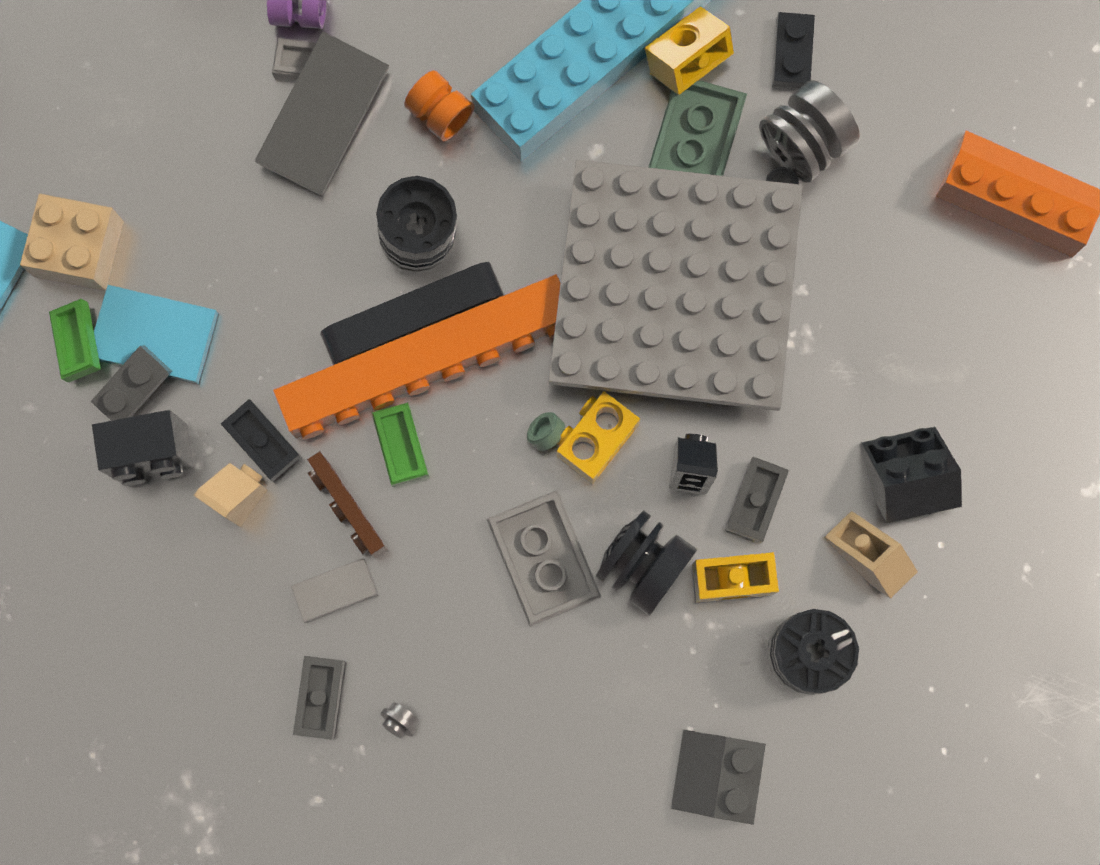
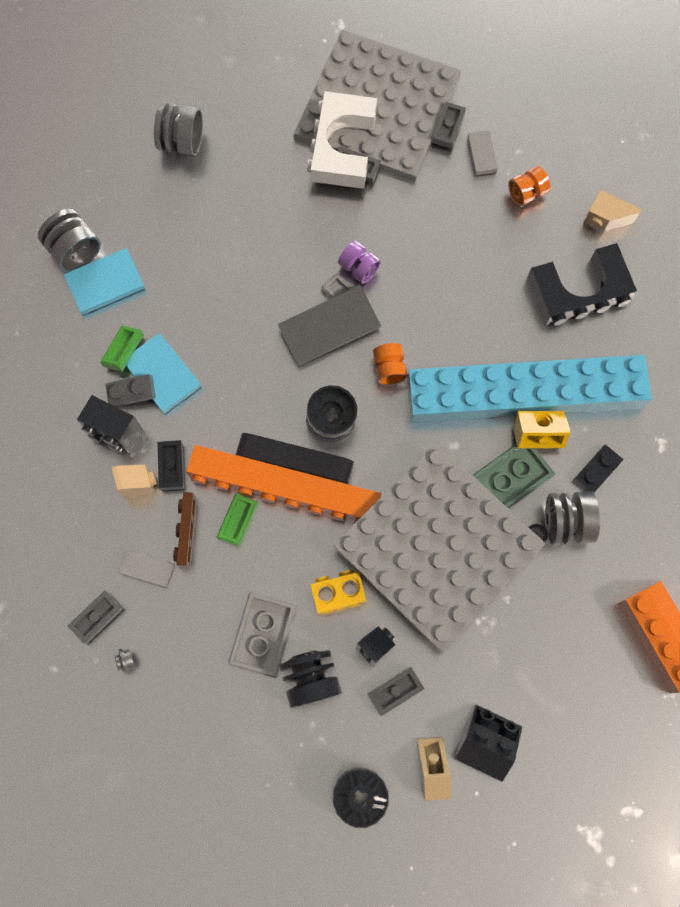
camera: 35 degrees right, 5 degrees down
tan brick [20,193,124,291] -> none
sand green tile [527,412,565,451] -> none
dark grey slope [671,730,766,825] -> none
yellow brick [692,552,779,603] -> none

